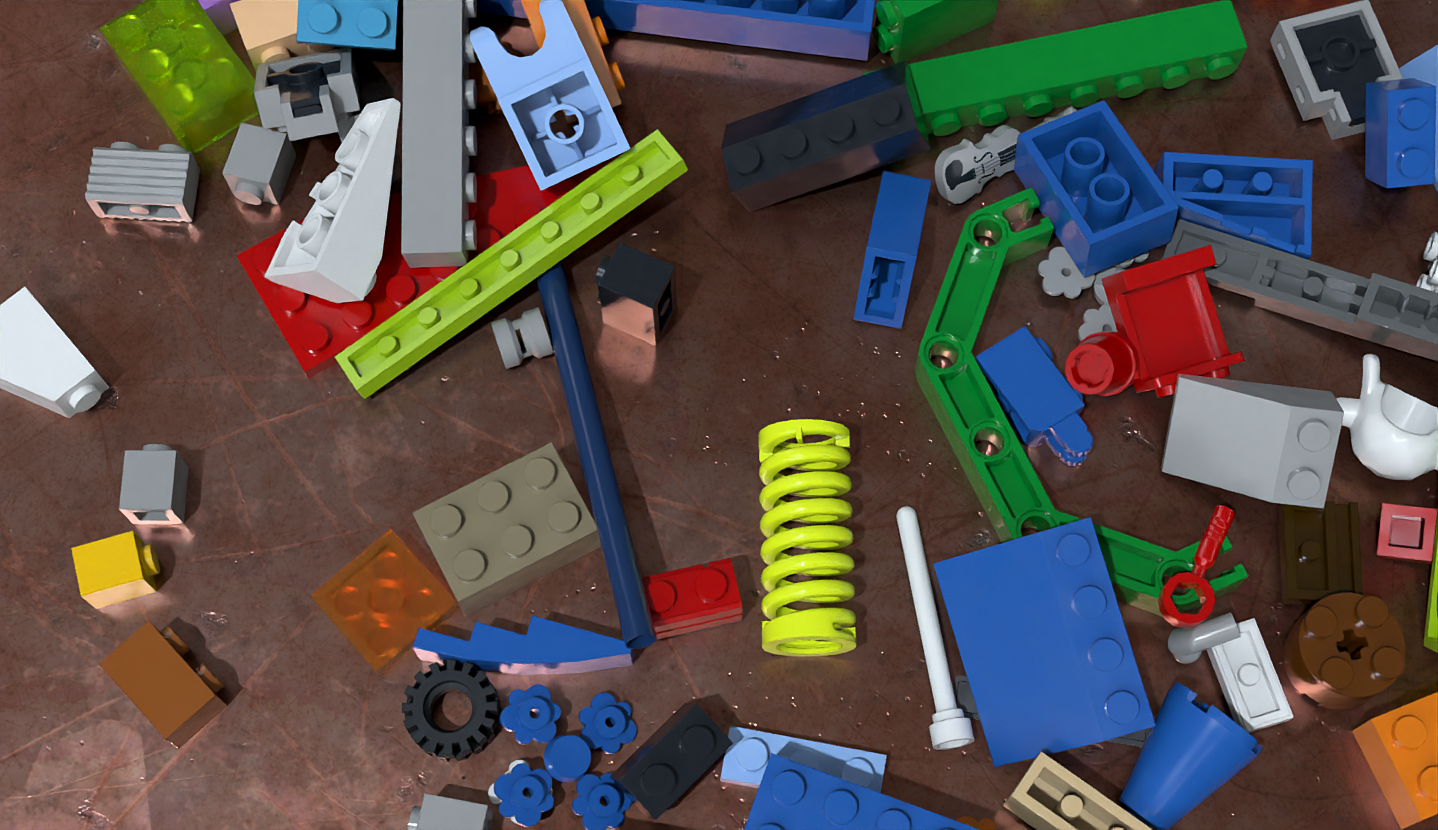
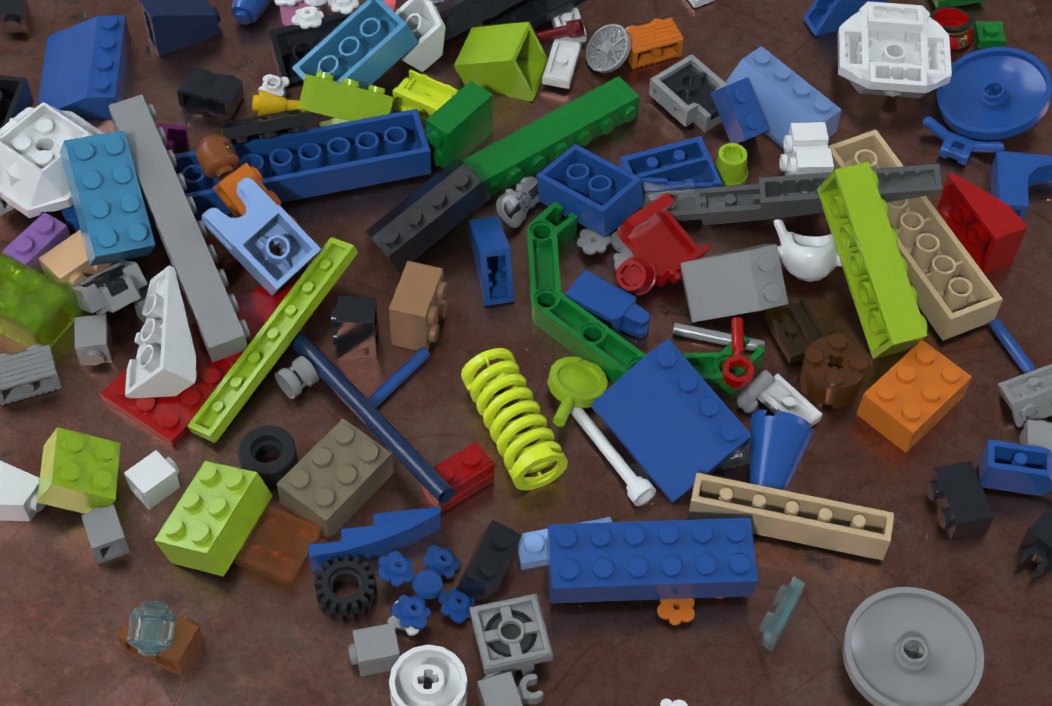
camera: 25 degrees left, 15 degrees down
yellow brick [71,531,160,609] -> none
brick [1377,503,1437,564] -> none
none -> lime brick [37,427,121,514]
none -> white brick [124,450,180,510]
none -> clear light blue head [127,601,176,656]
none -> lime brick [154,461,273,577]
none -> black tyre [237,425,298,489]
none -> blue bar [368,347,430,408]
none -> medium nougat brick [389,261,448,351]
none -> lime piece [547,356,608,427]
none -> light grey bar [673,323,765,351]
none -> lime piece [714,143,748,187]

